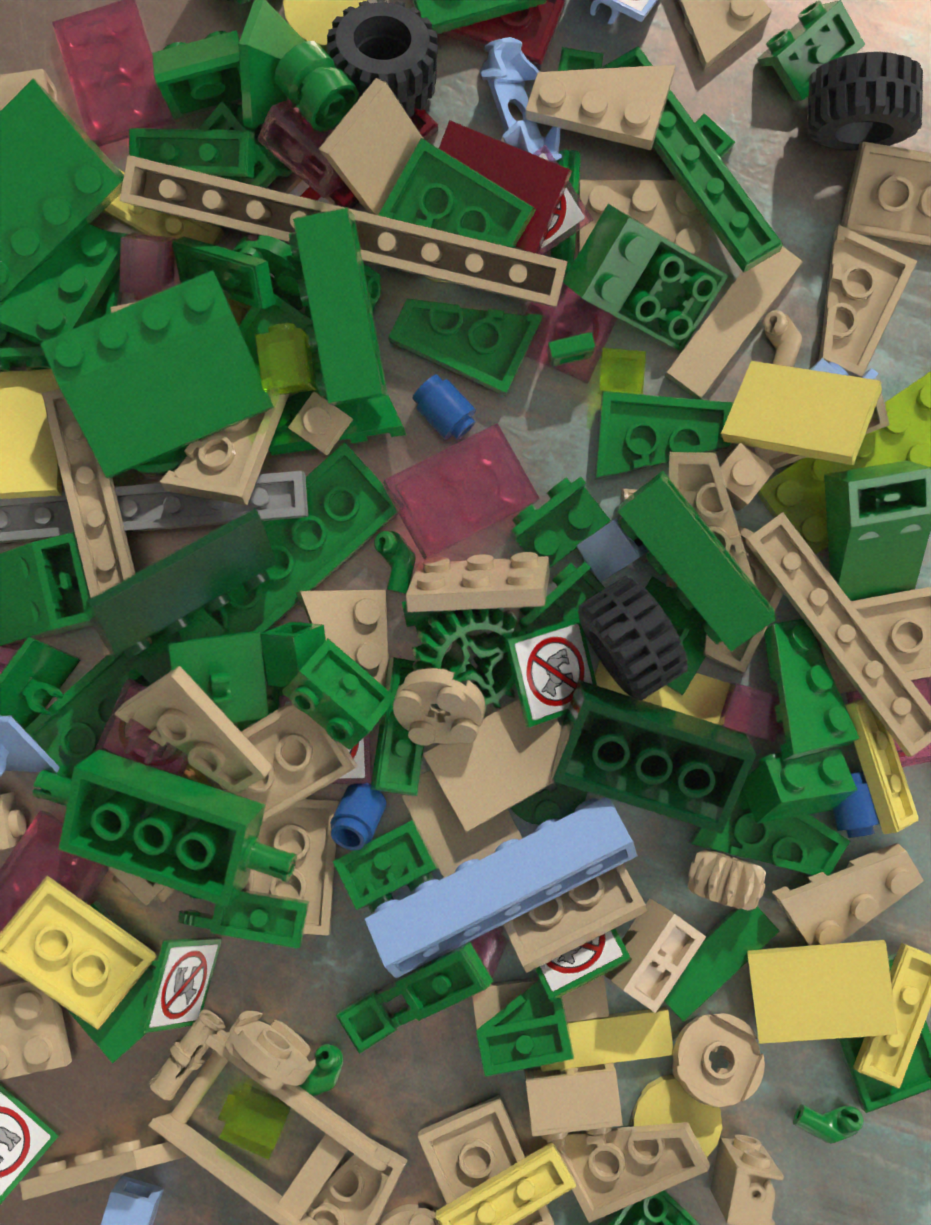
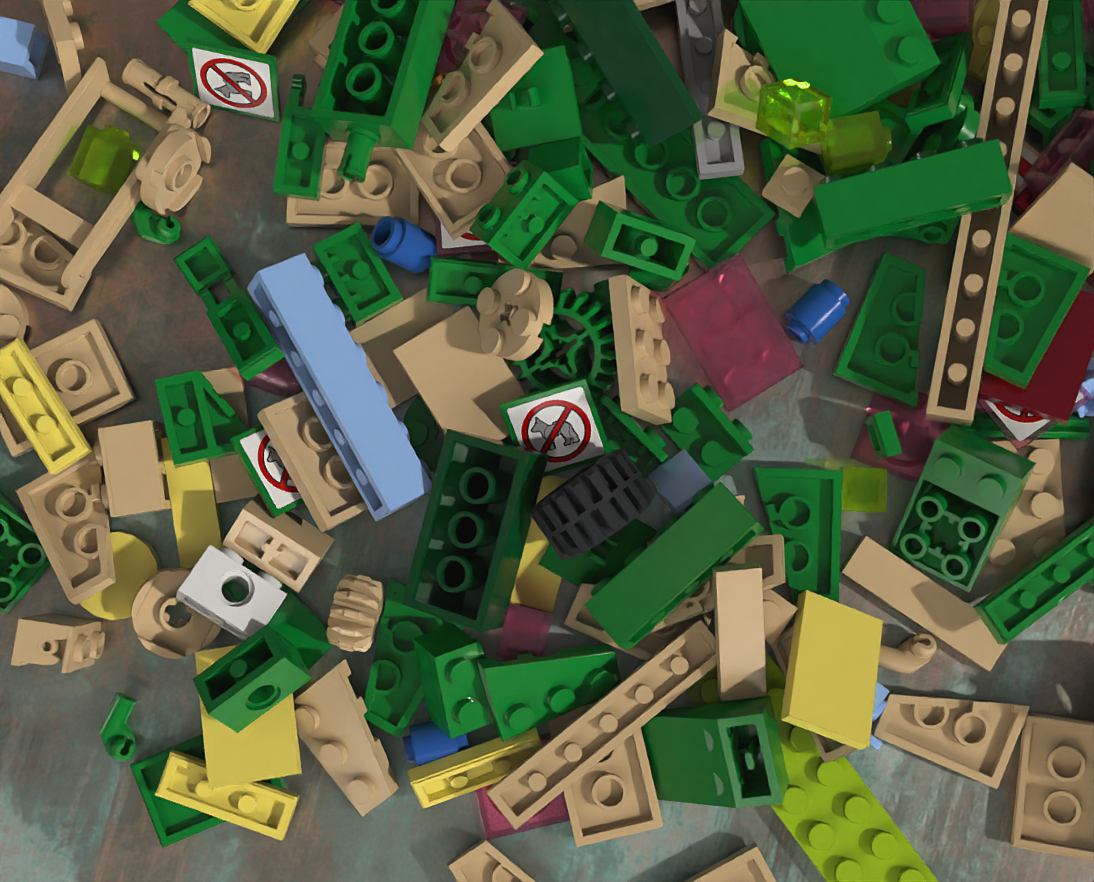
camera: 90 degrees right, 0 degrees up
none -> white brick [176,545,287,641]
none -> green brick [192,624,312,733]
none -> green brick [583,200,697,281]
none -> tan tile [712,562,767,701]
none -> clear neon green brick [755,77,832,149]

